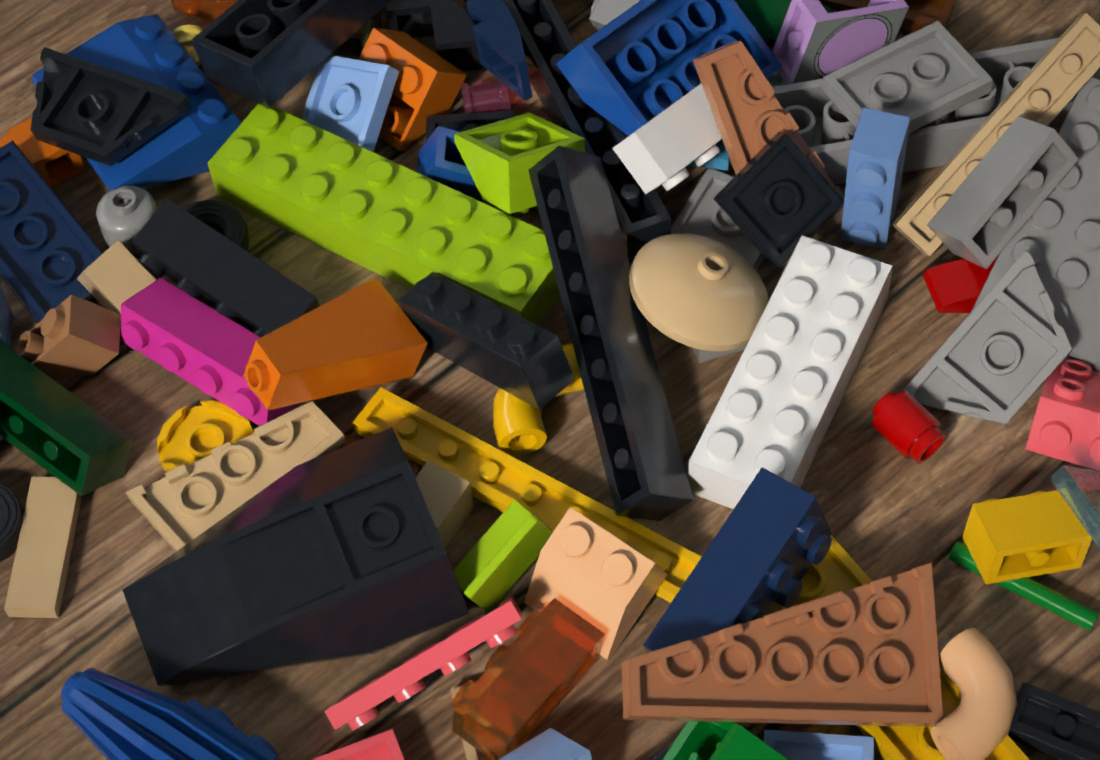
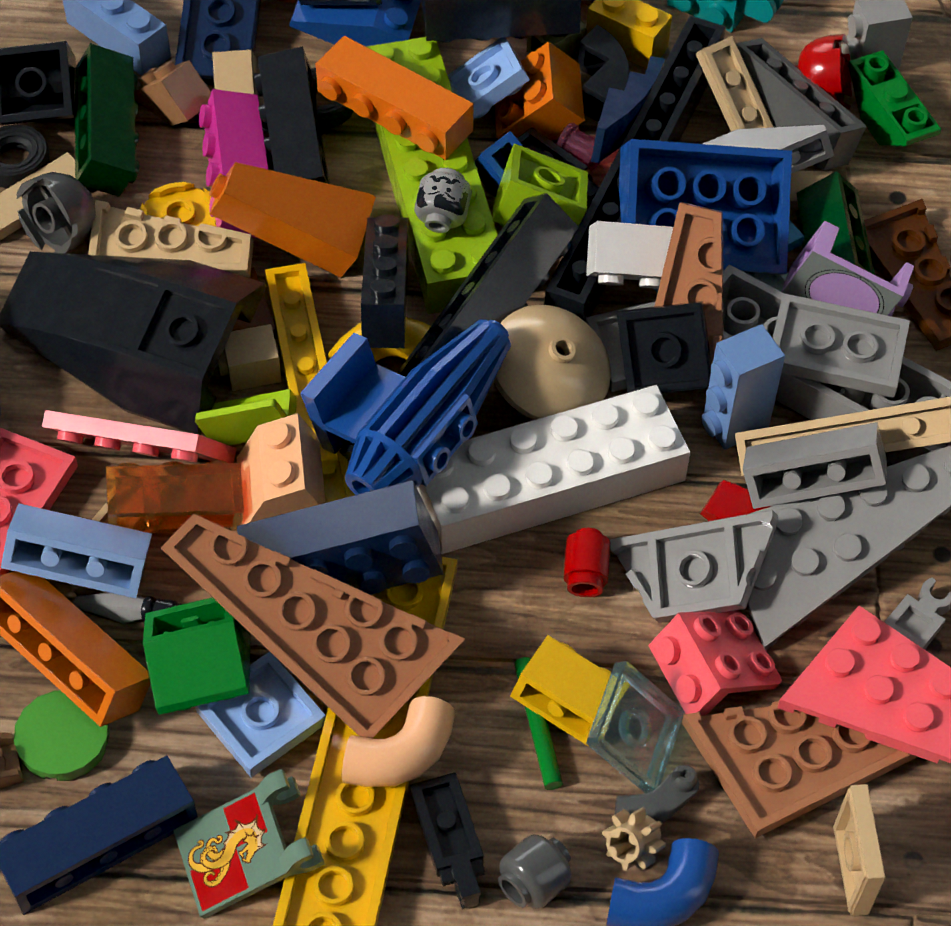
camera: 40 degrees right, 0 degrees up
light grey head [96,185,157,254] -> none
none -> dark grey cylinder [16,172,96,253]
none -> blue piece [300,319,511,495]
none -> orange brick [315,36,474,160]
none -> light grey head [414,168,472,233]

